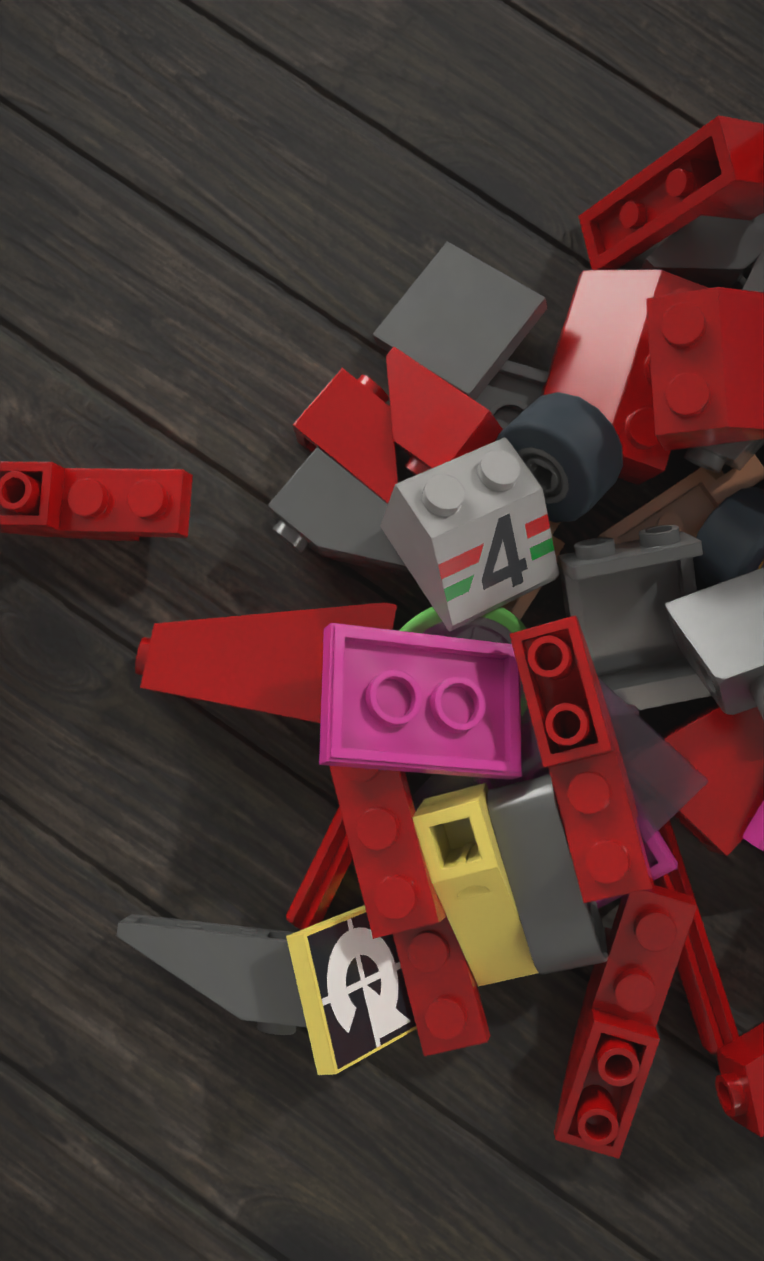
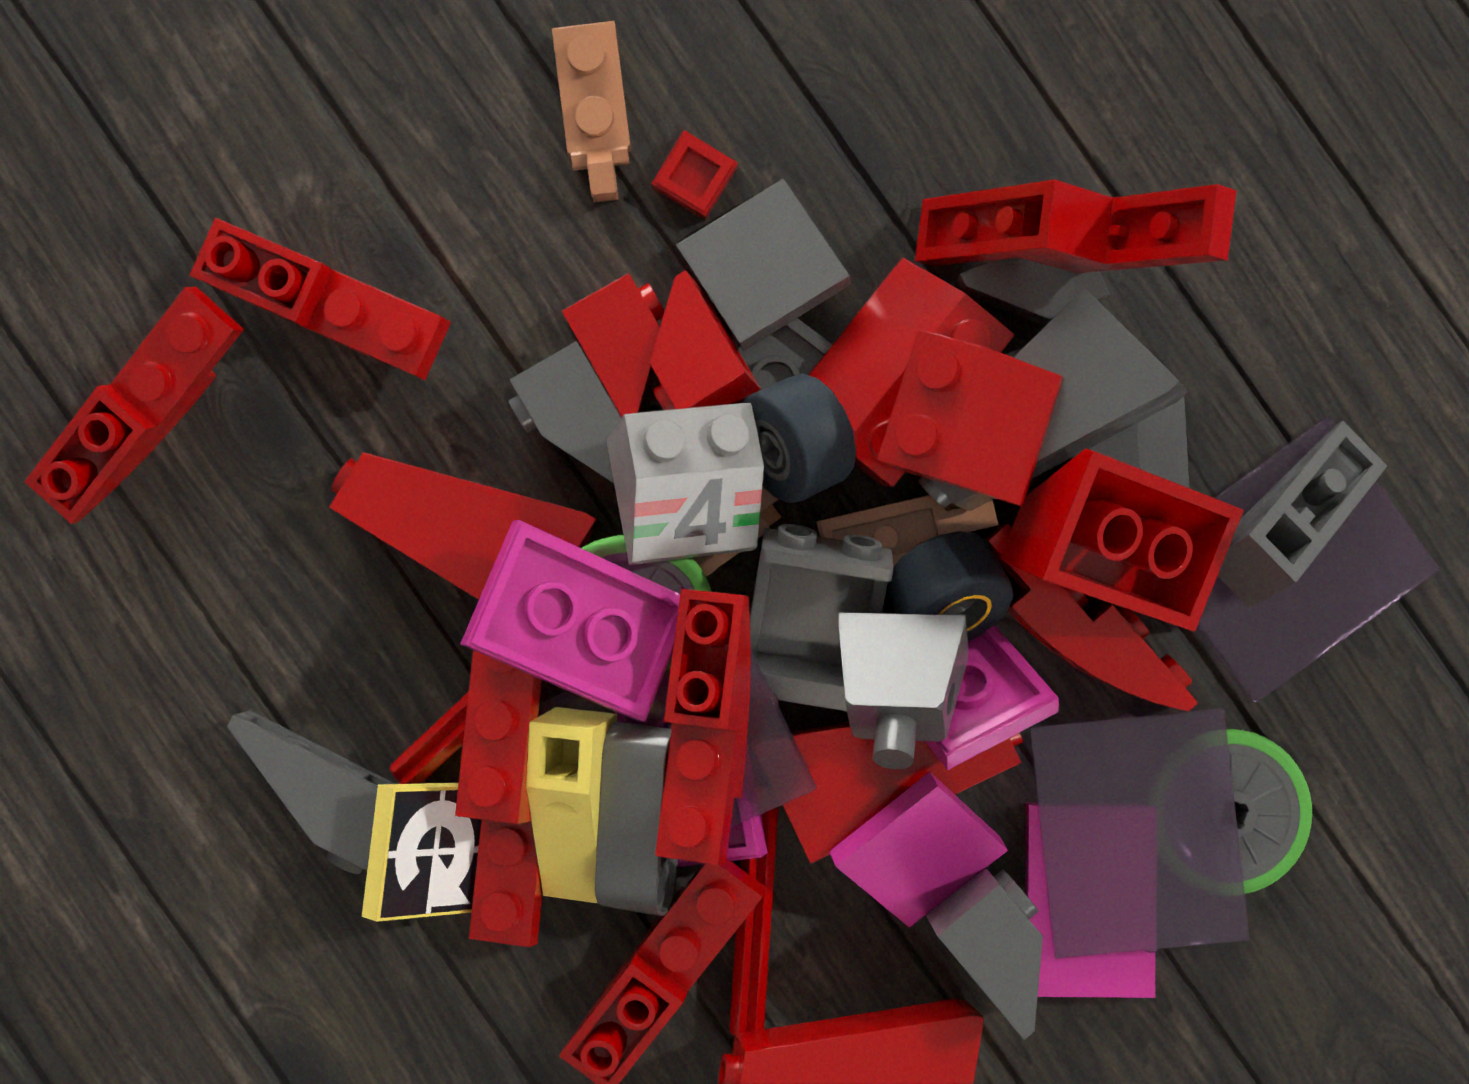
camera: 20 degrees right, 5 degrees up
none -> nougat hinge [552,21,632,203]
none -> red tile [651,130,738,221]

